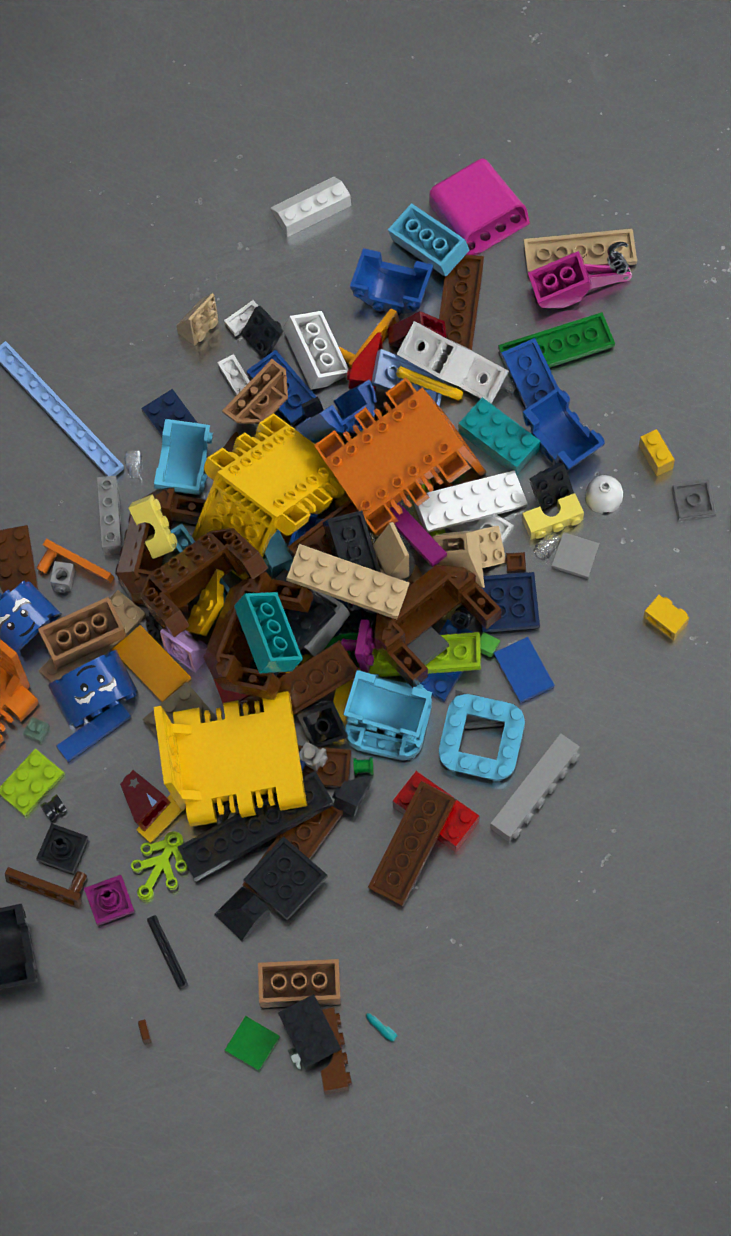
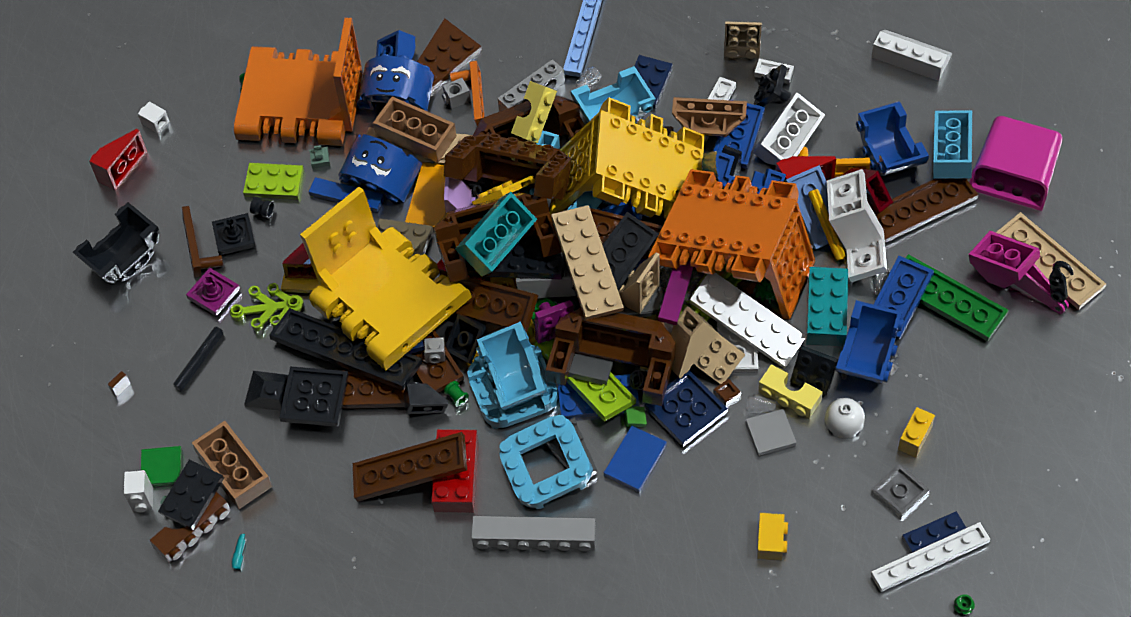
camera: 55 degrees right, 10 degrees down
none -> white brick [124,470,153,512]

